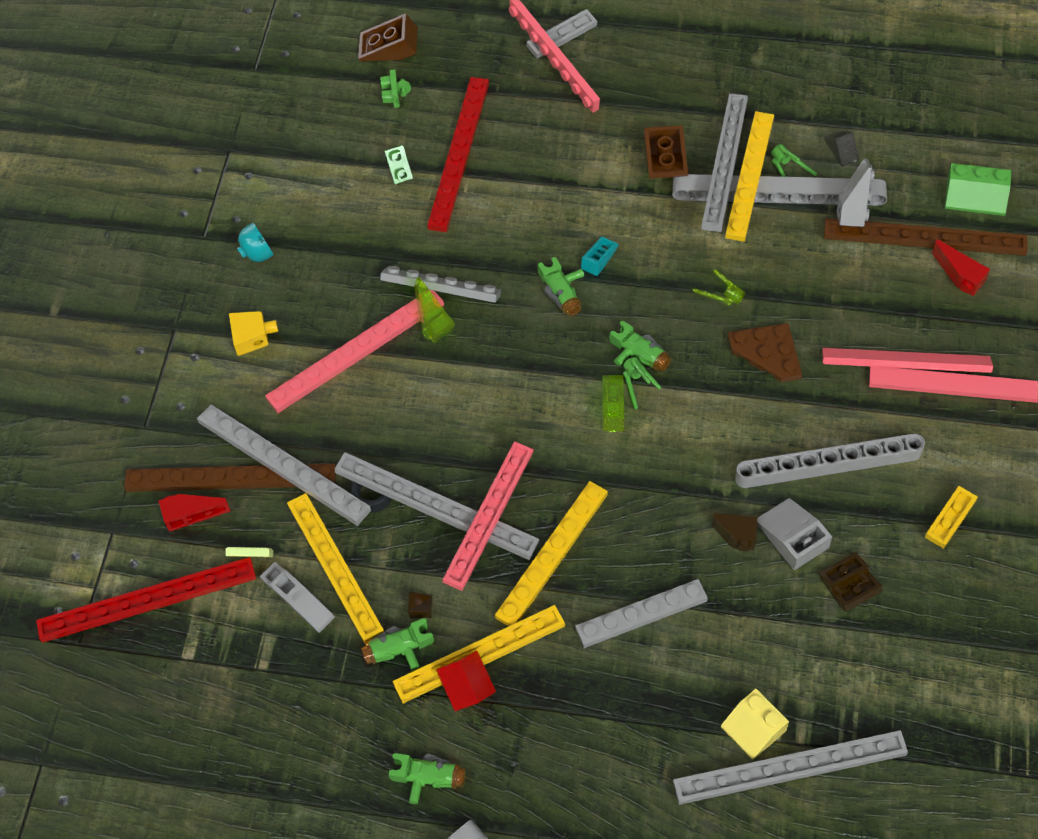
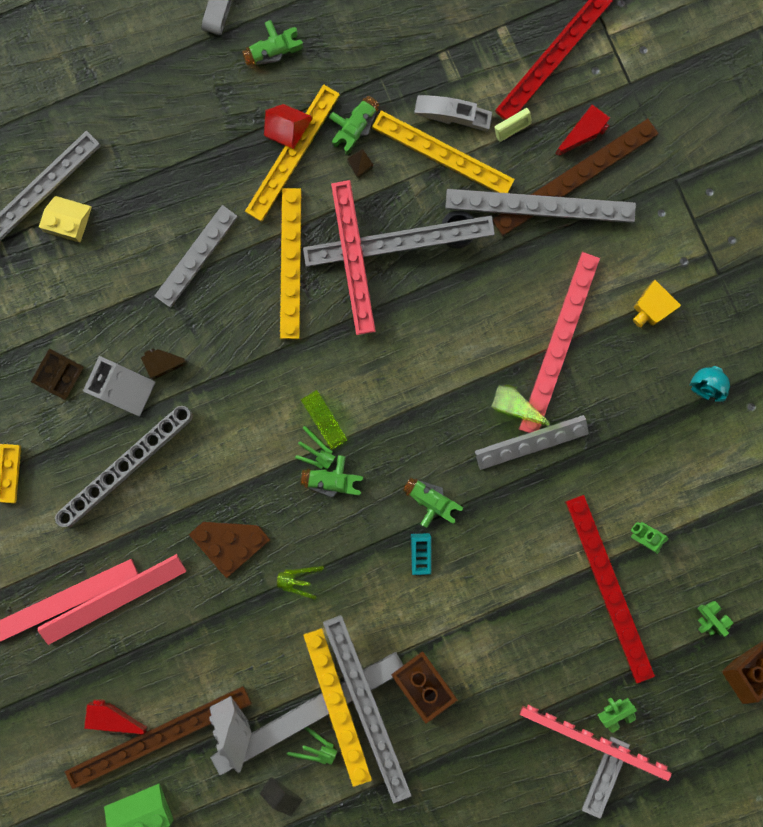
camera: 135 degrees right, 25 degrees up
none -> bright green hips [598,698,637,733]

